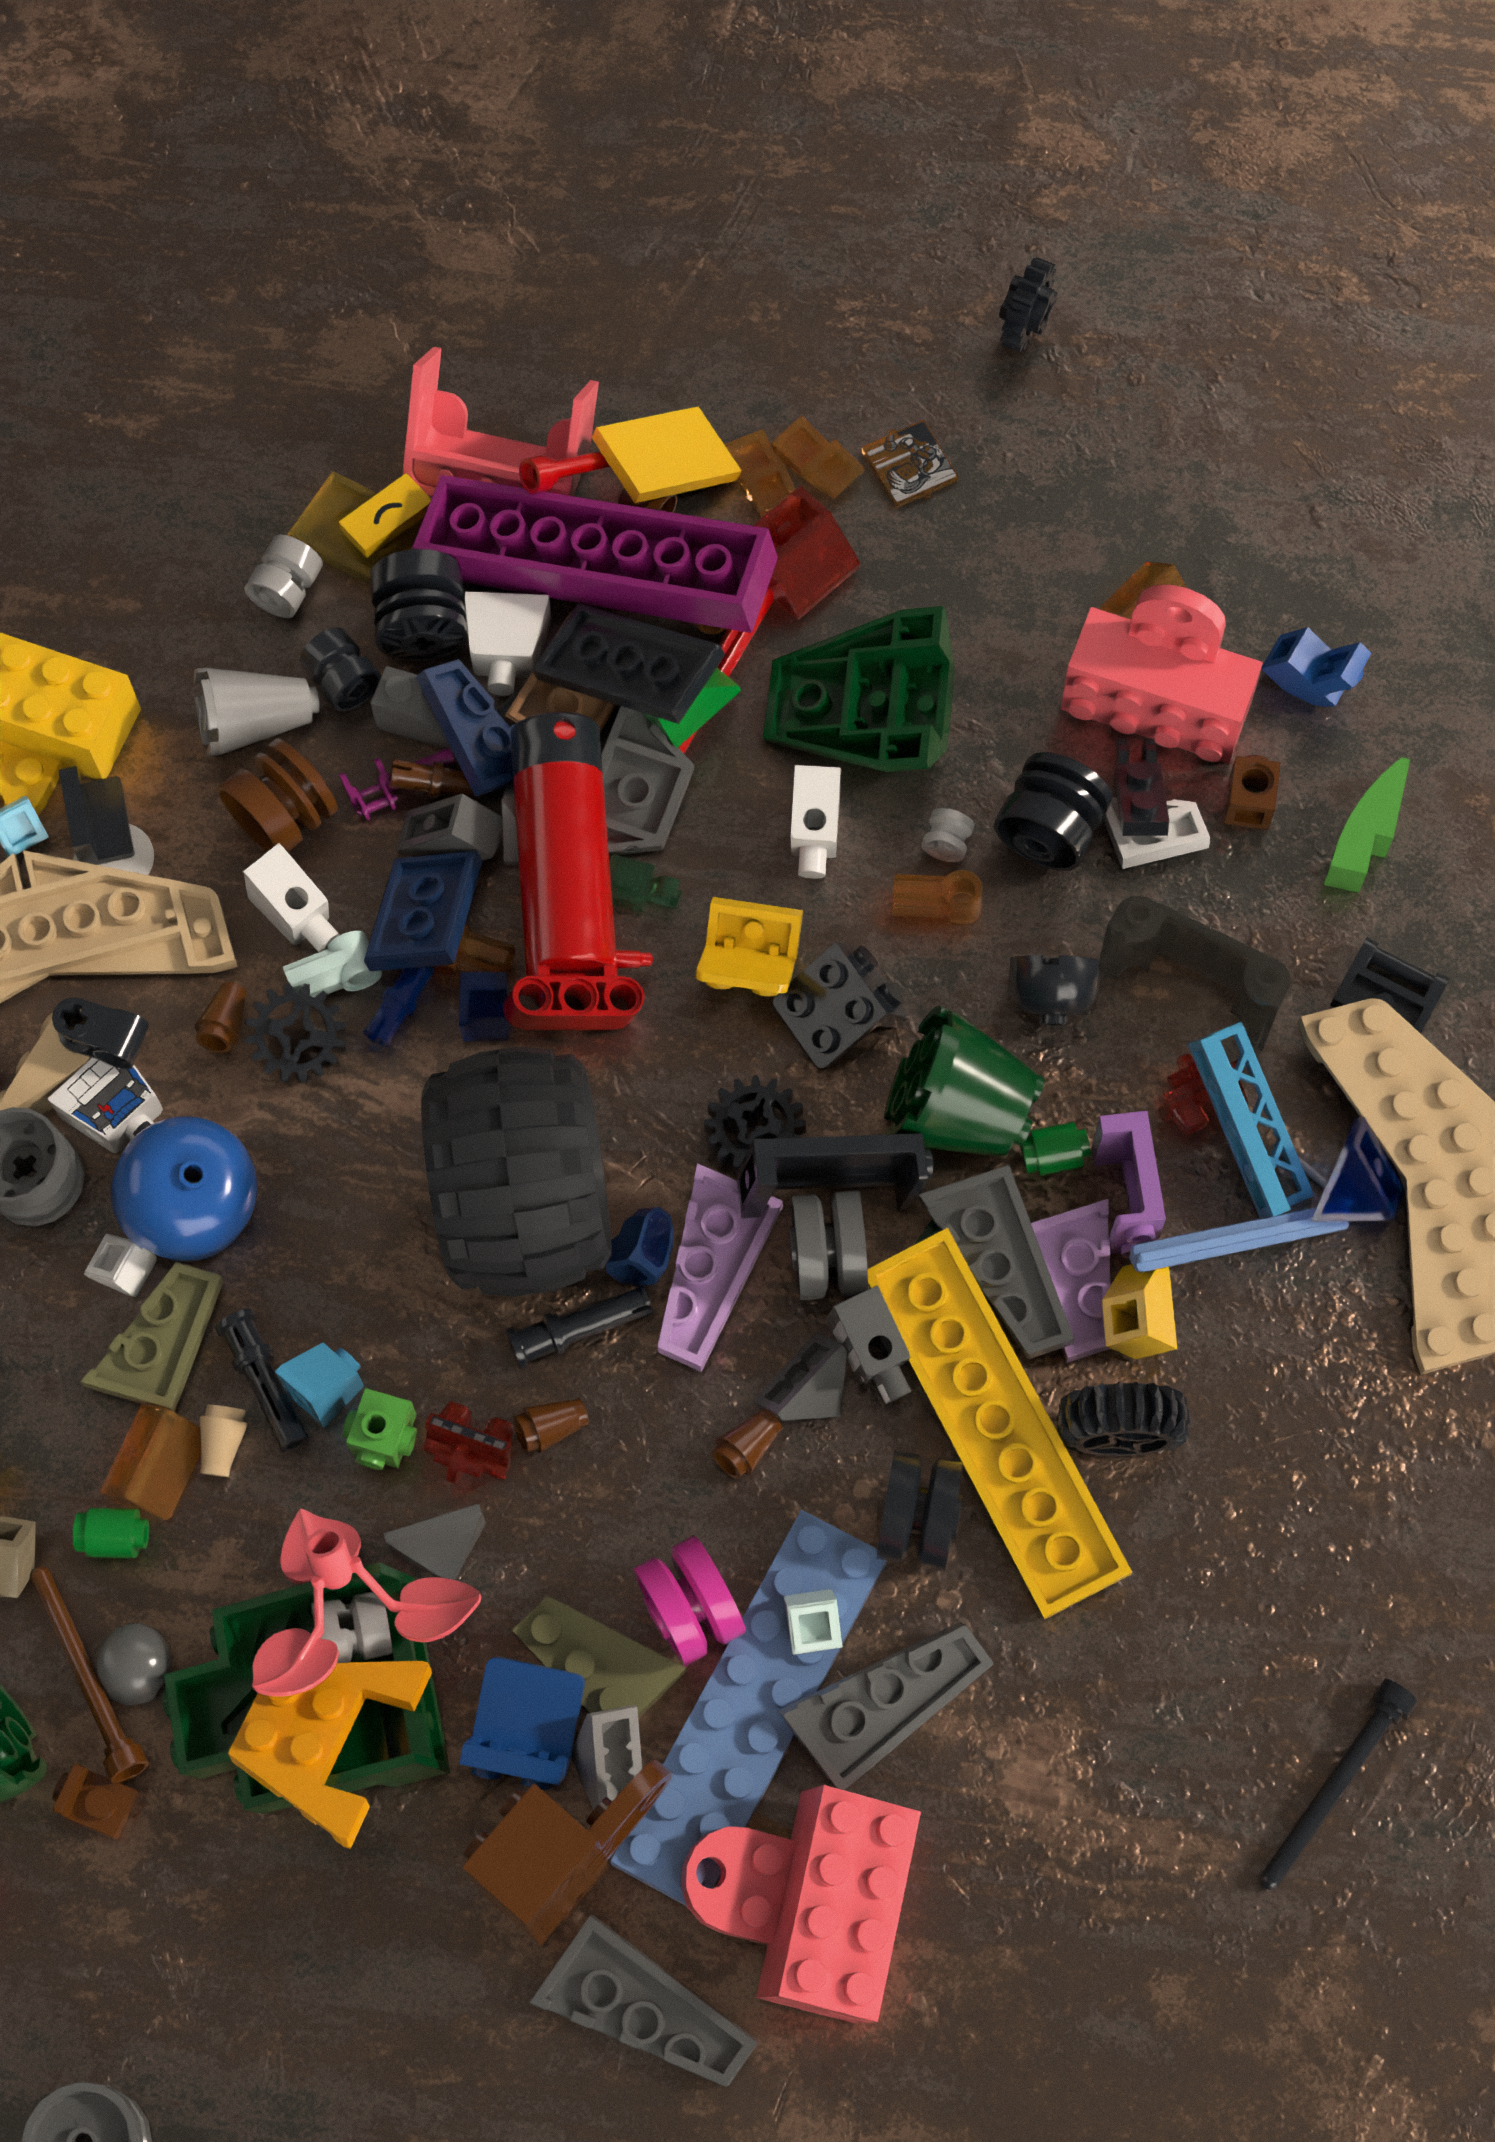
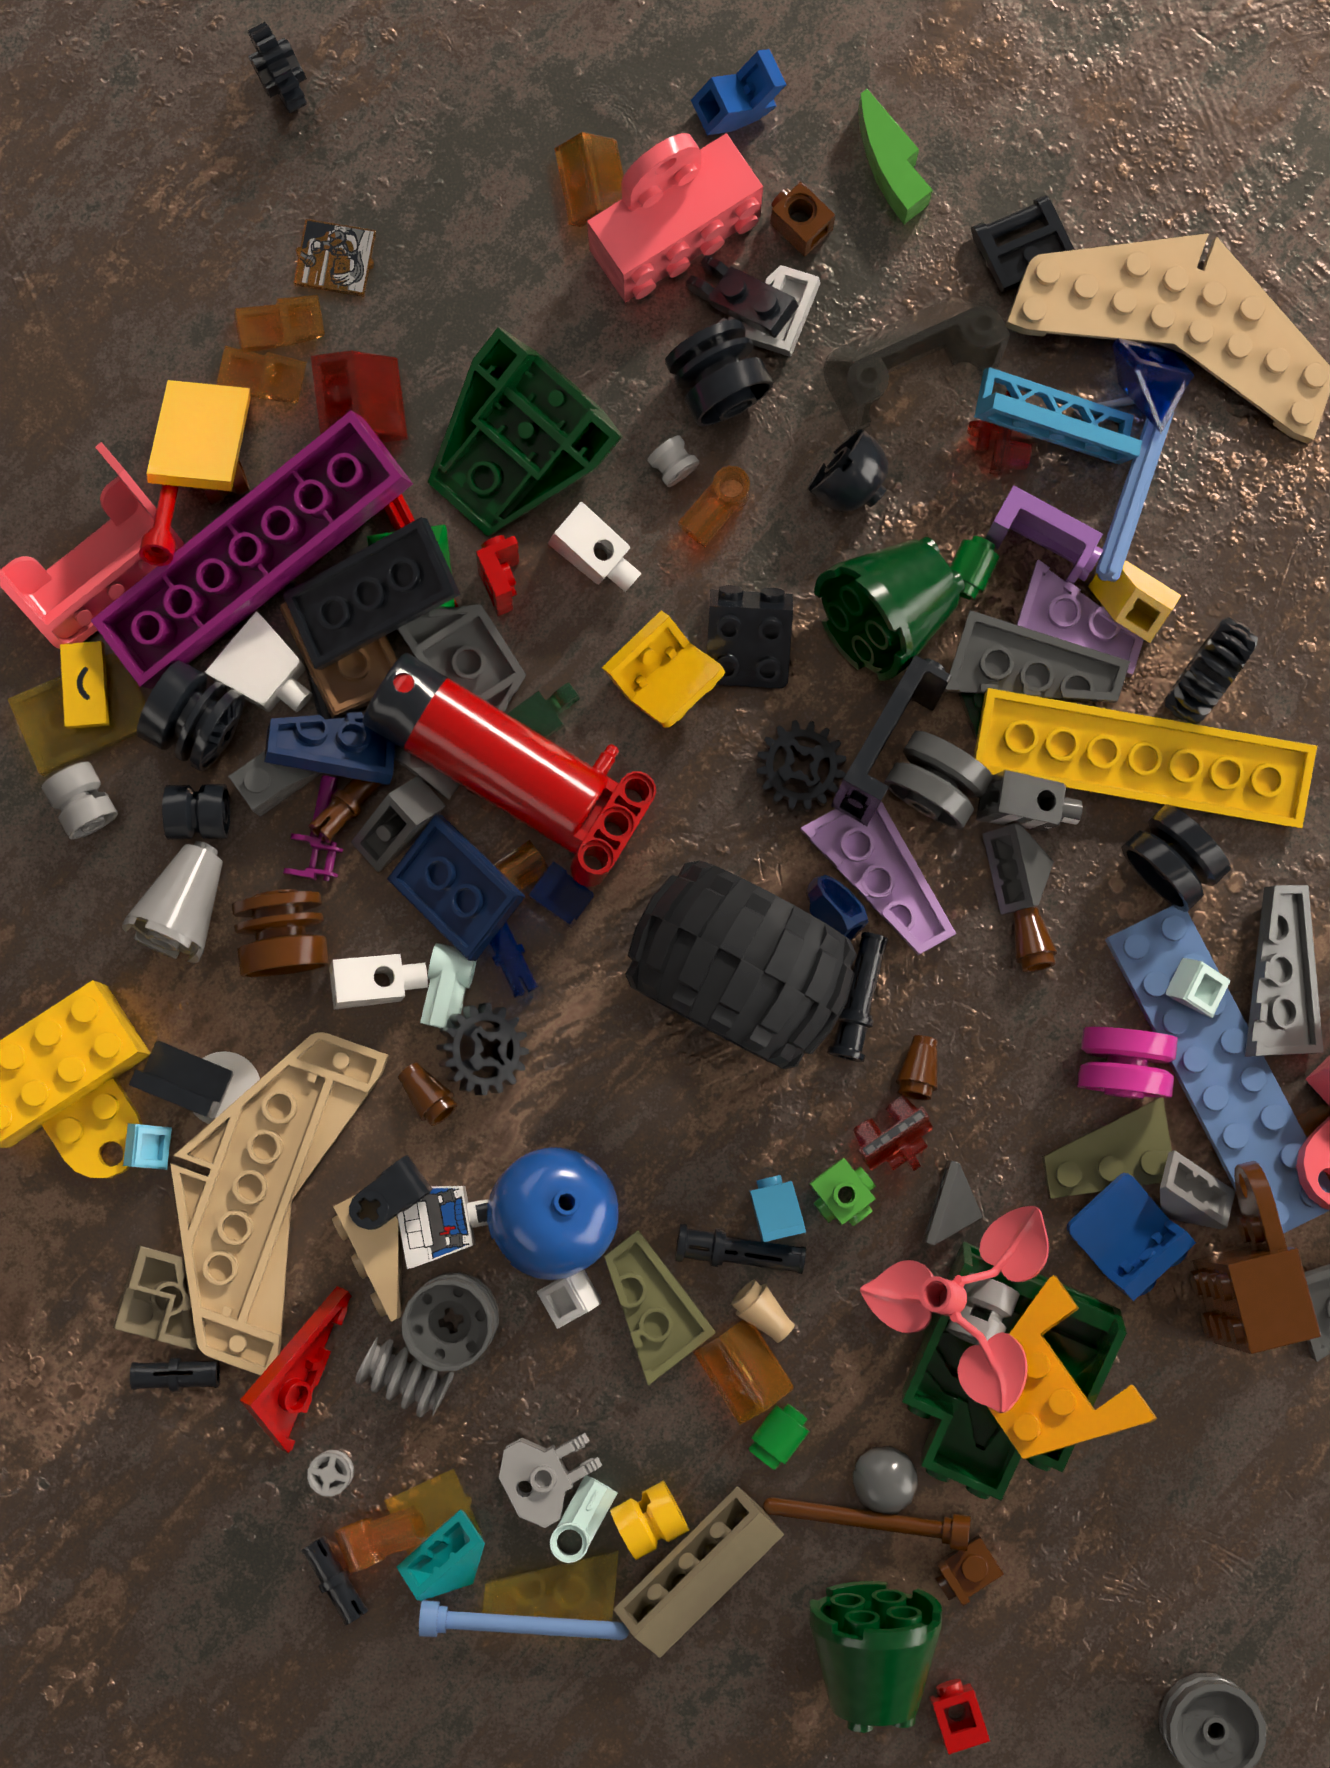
camera: 55 degrees left, 15 degrees up
none -> red bracket [476,535,519,616]

